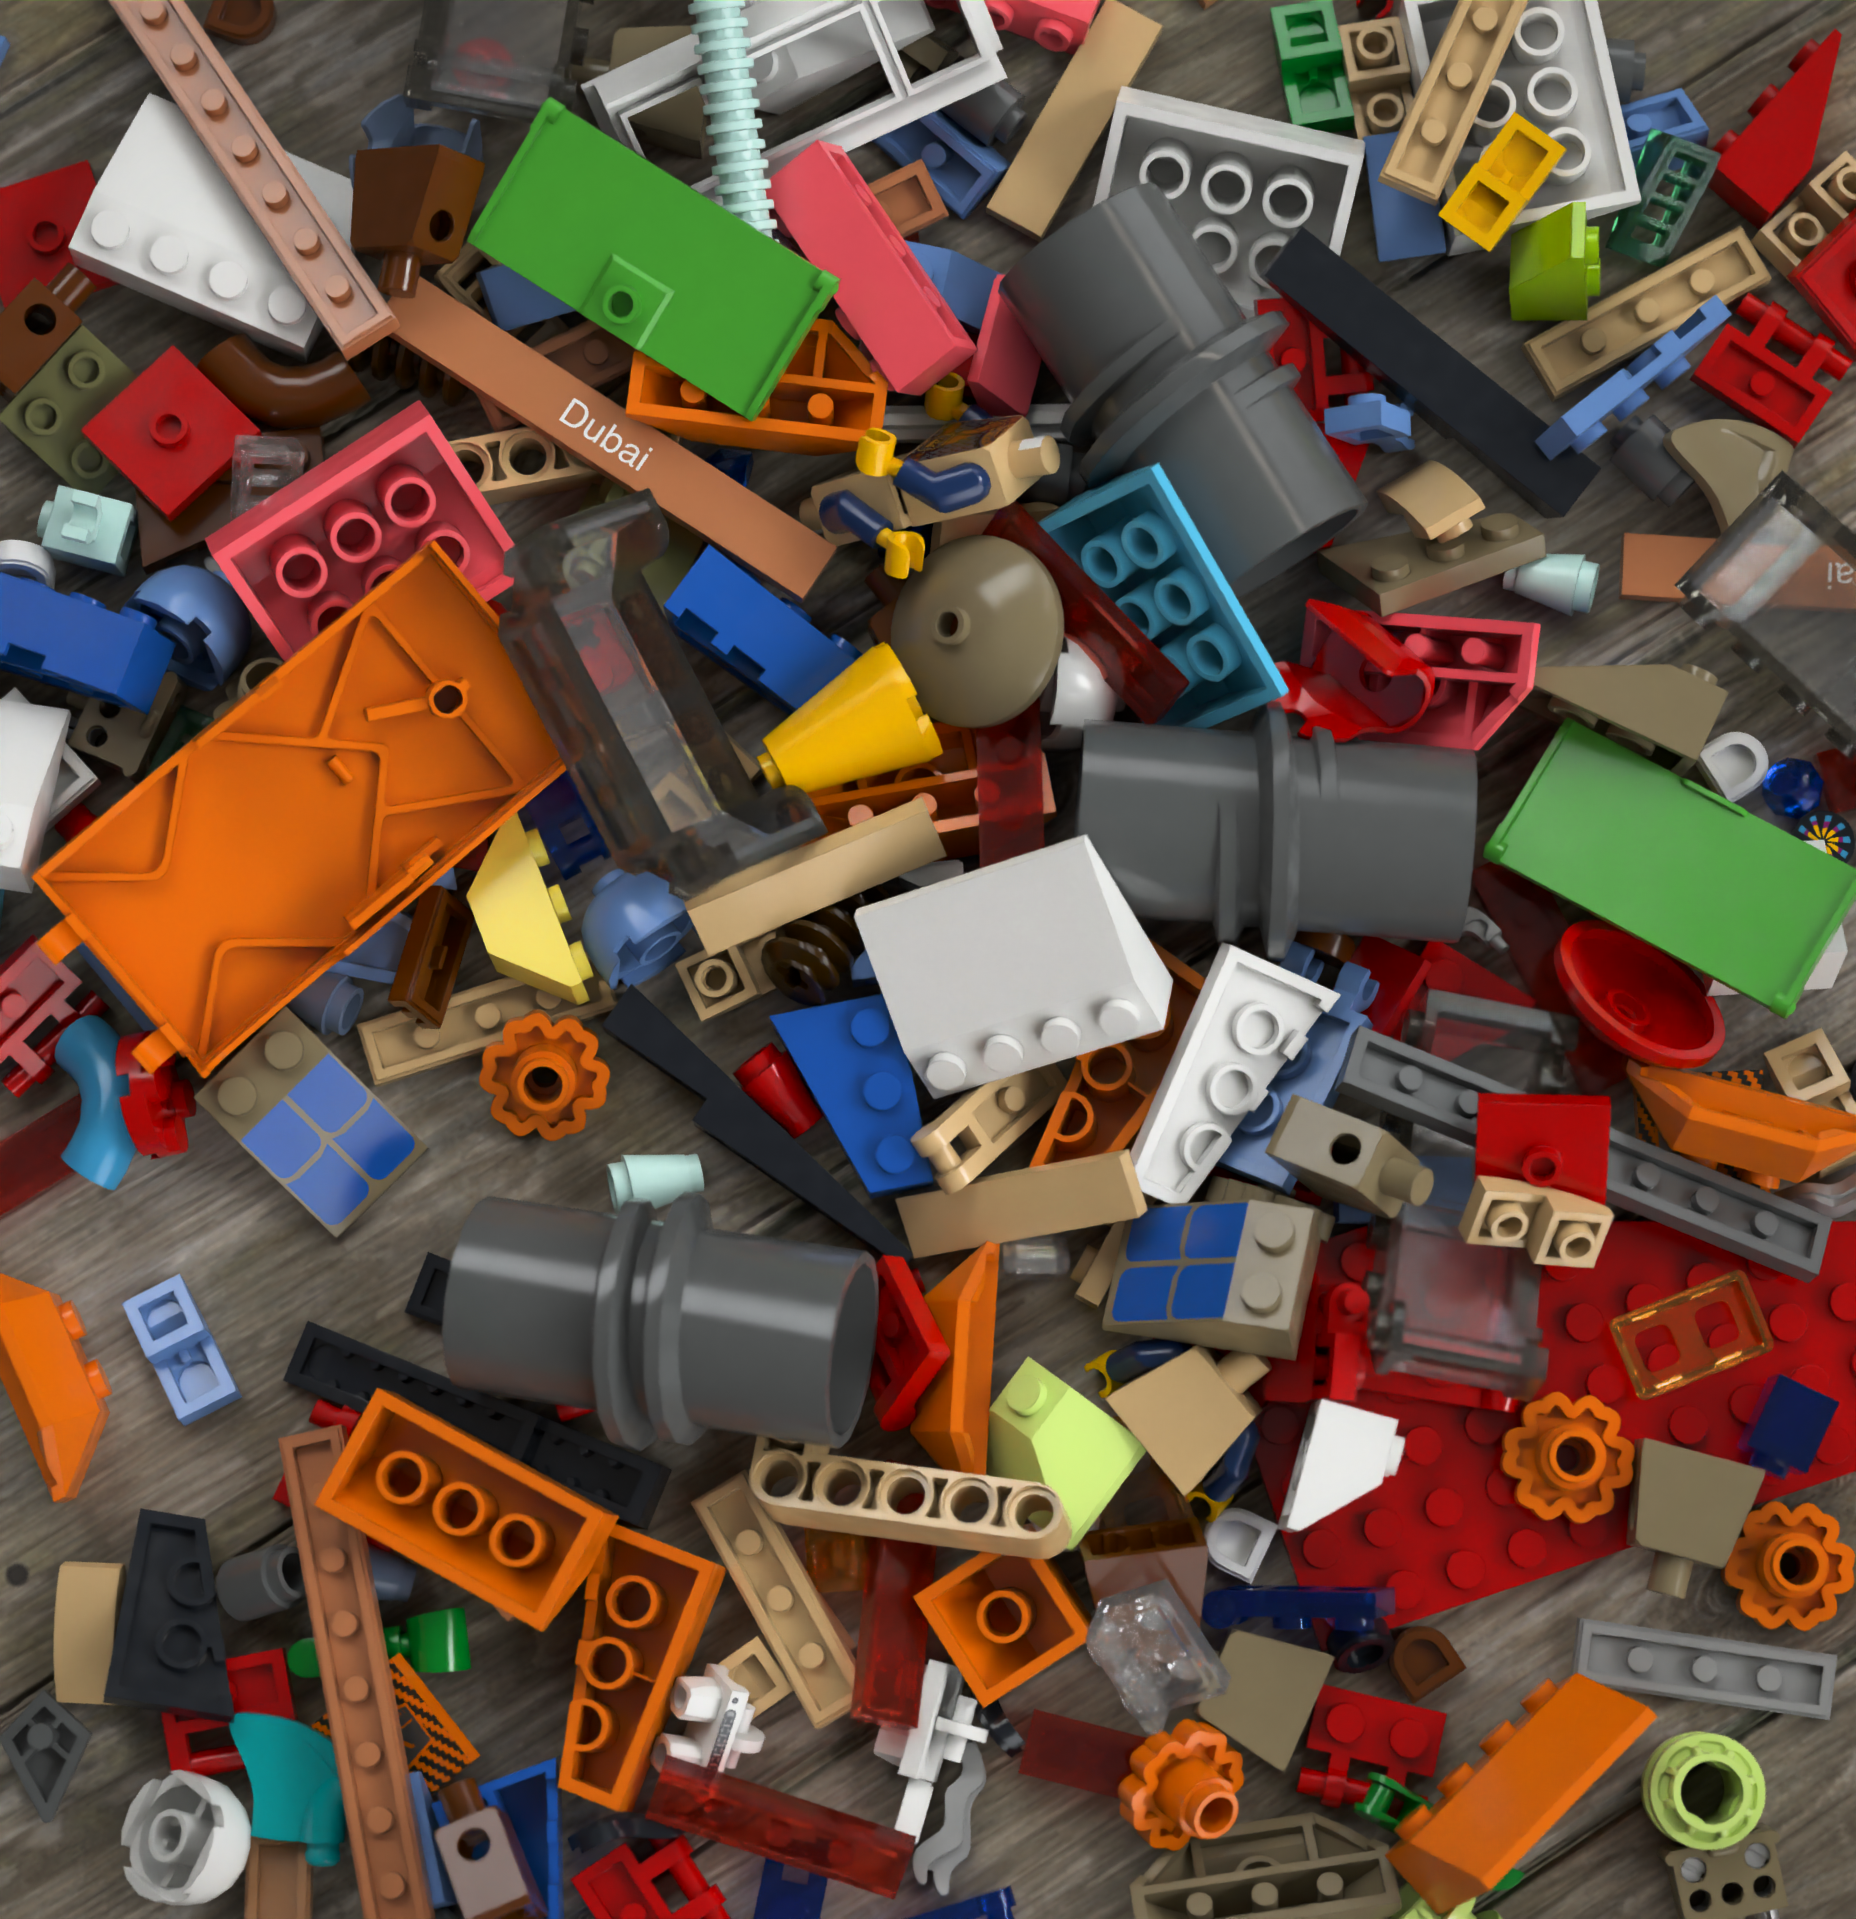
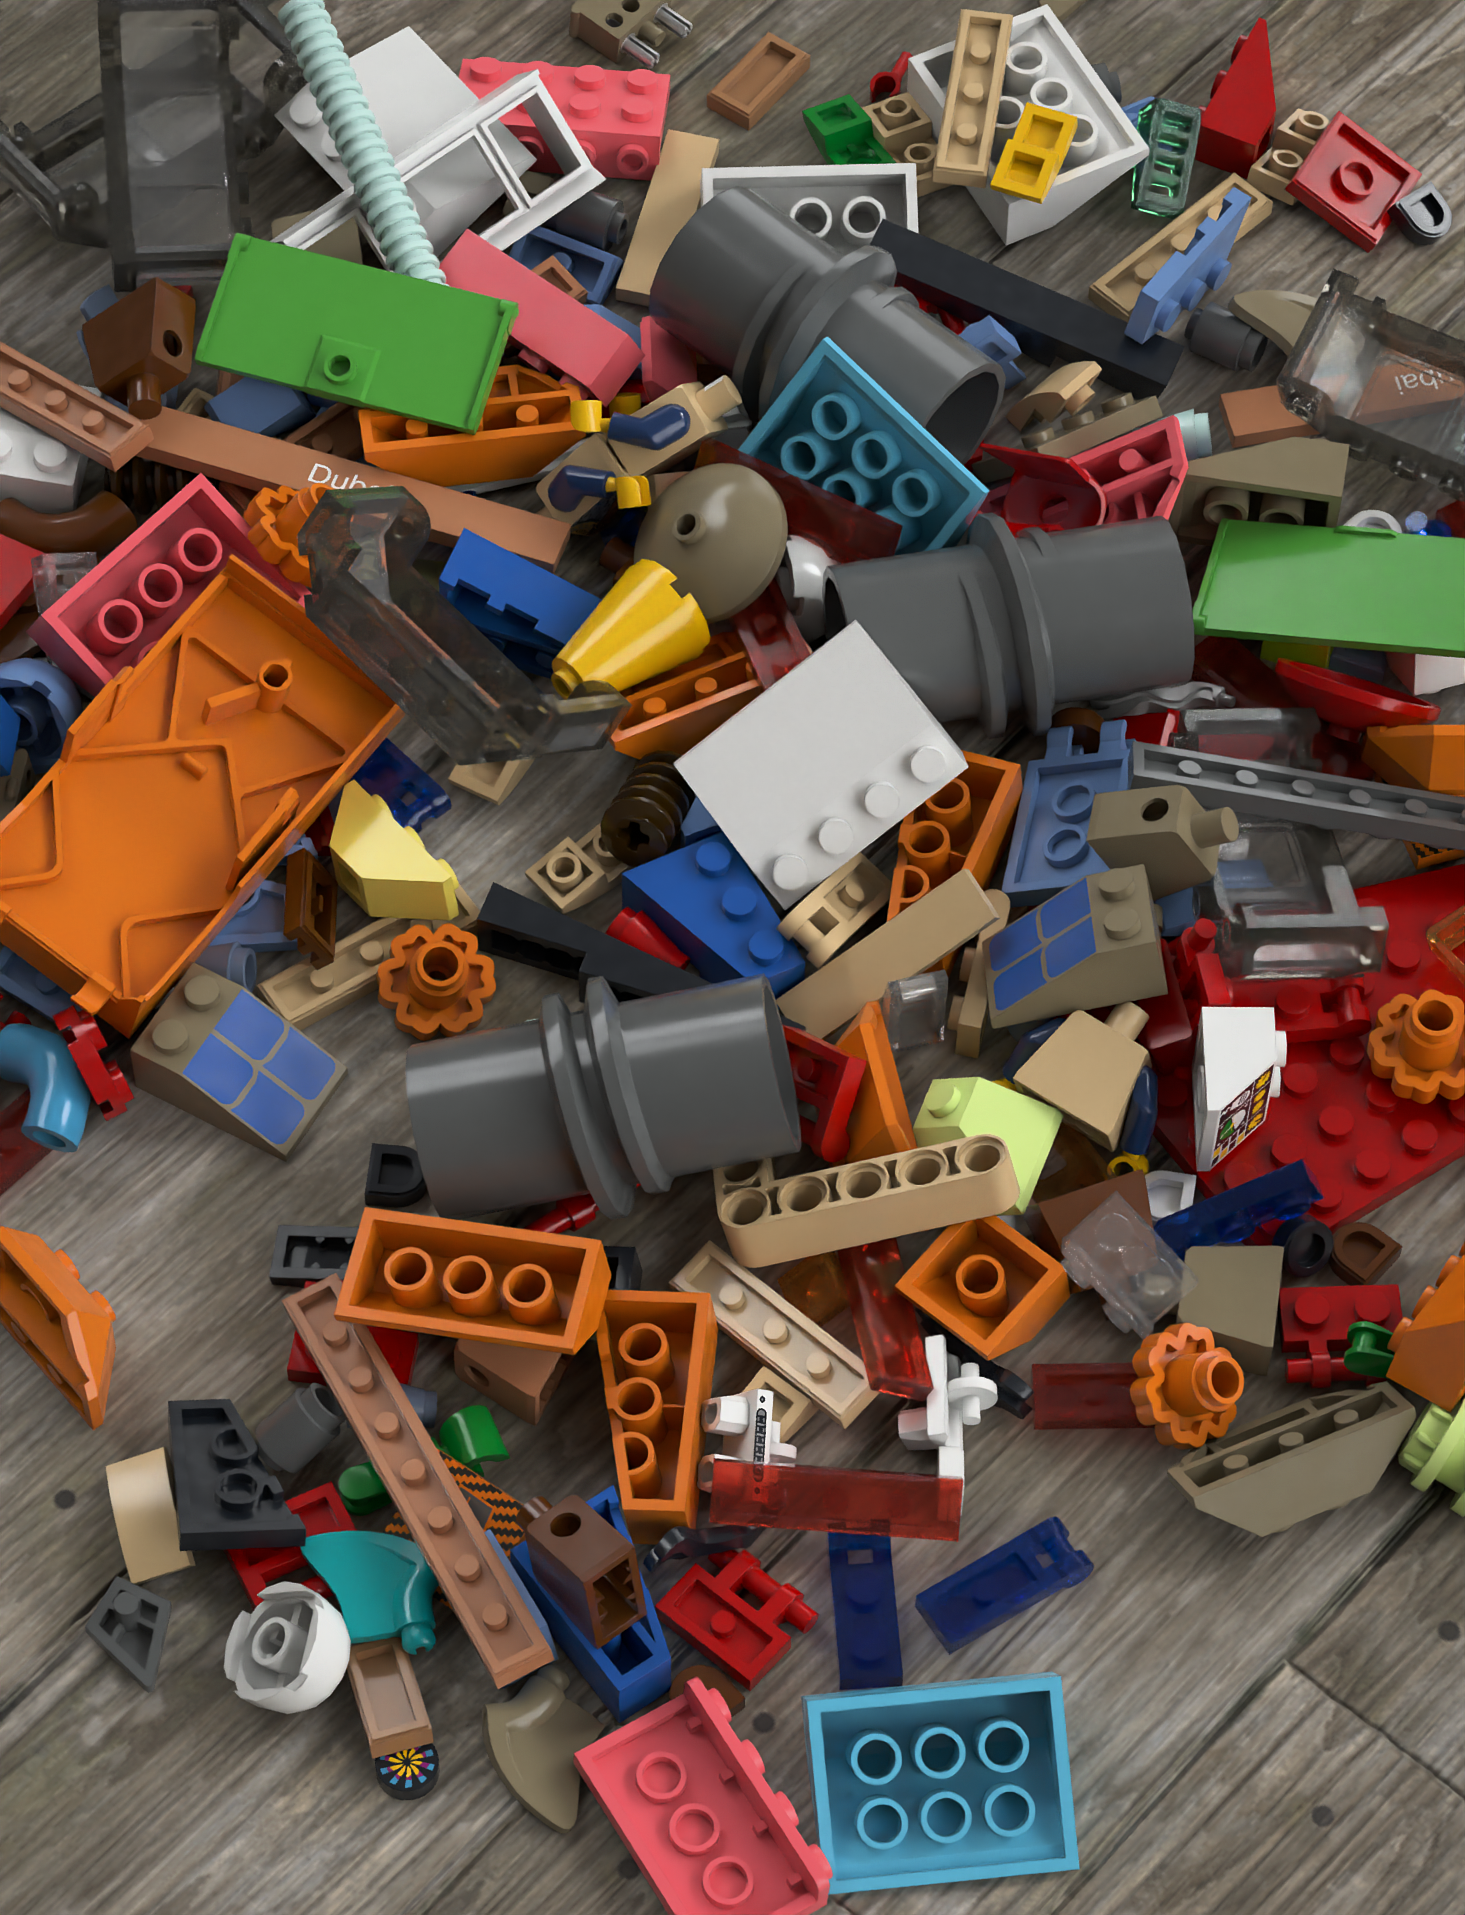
camera: 15 degrees left, 25 degrees down
medium blue slope [122,1274,242,1426] -> none
medium blue cylinder [581,867,699,990] -> none
tan tile [682,797,947,956] -> none
light grey hair [912,1739,986,1897] -> none
white wing [1130,942,1341,1204] -> none
medium blue slope [1362,131,1446,262] -> none
tan slope [1458,1175,1614,1268] -> none
red plate [1473,1093,1611,1206] -> none
lime slope [1509,202,1601,321] -> none
red plate [1689,292,1853,449] -> none
none -> orange plant [243,483,350,588]

